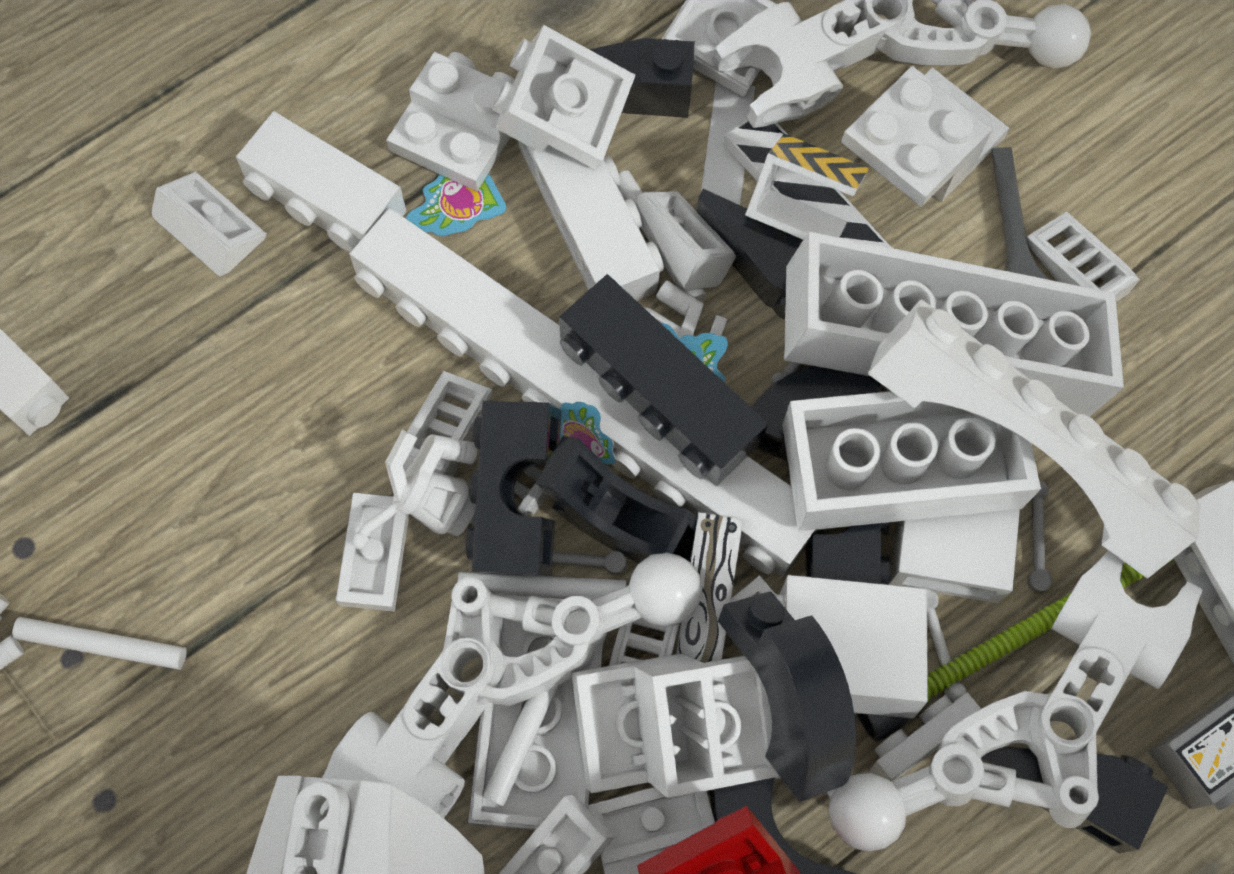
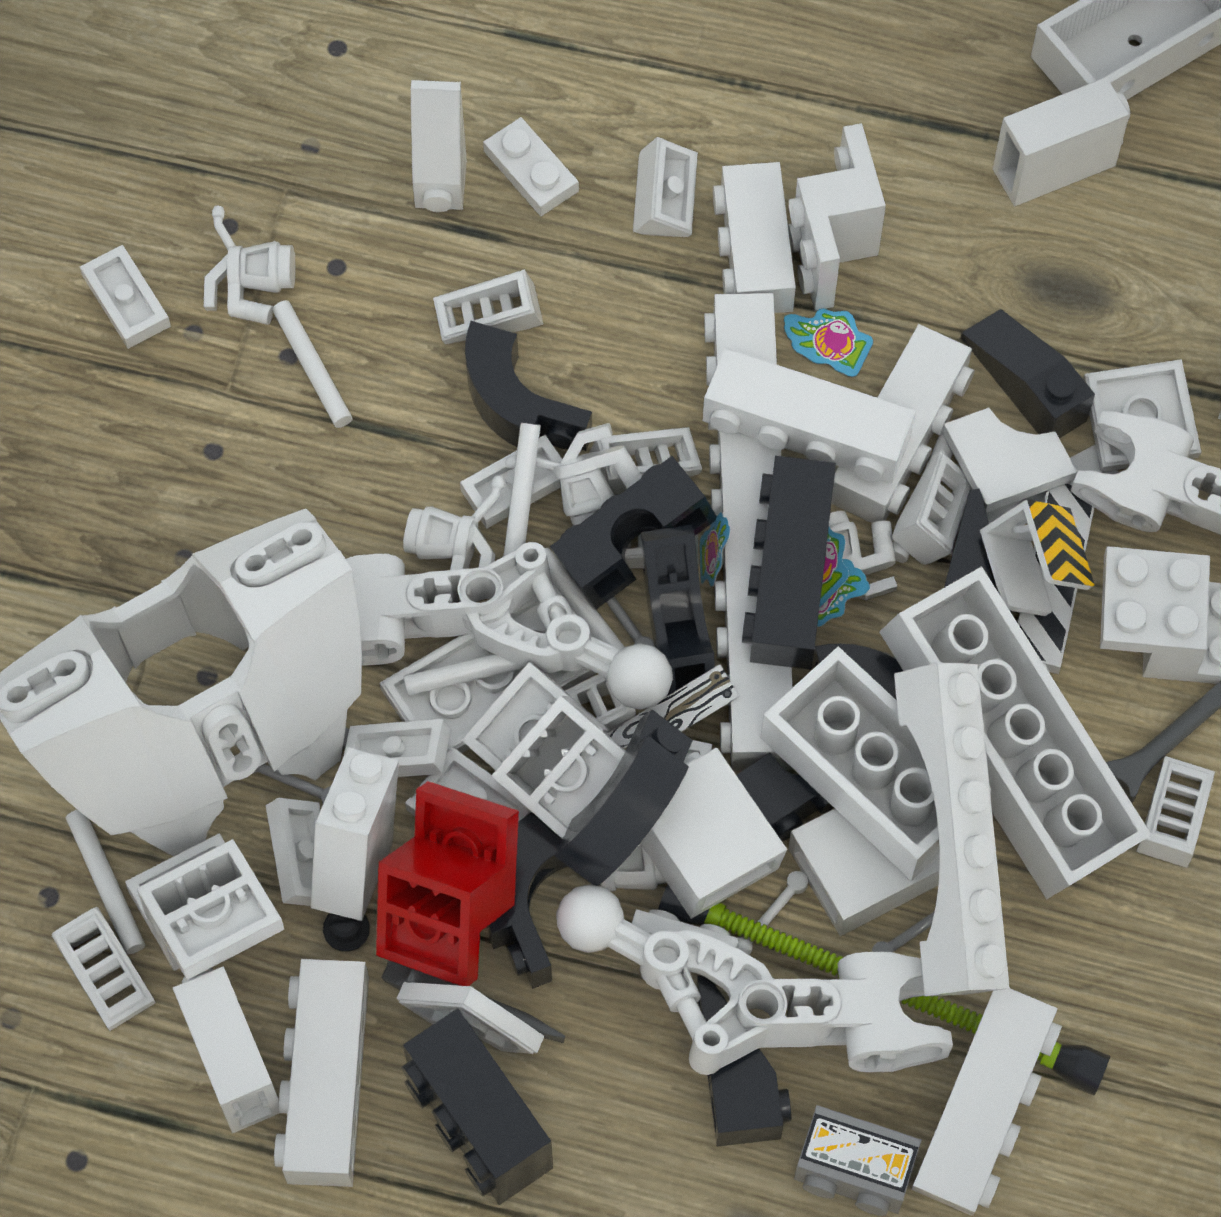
camera: 55 degrees right, 5 degrees down
white plate [386,52,514,191] -> none
white plate [492,25,636,169] -> none
none -> white piece [403,475,505,570]
none -> white slope [433,269,543,344]
none -> black arch [465,321,592,451]
none -> white plate [483,117,579,216]
none -> white bar [503,423,541,557]
none -> white brick [703,348,916,484]
none -> white bracket [788,123,886,311]
none -> white tile [942,408,1077,513]

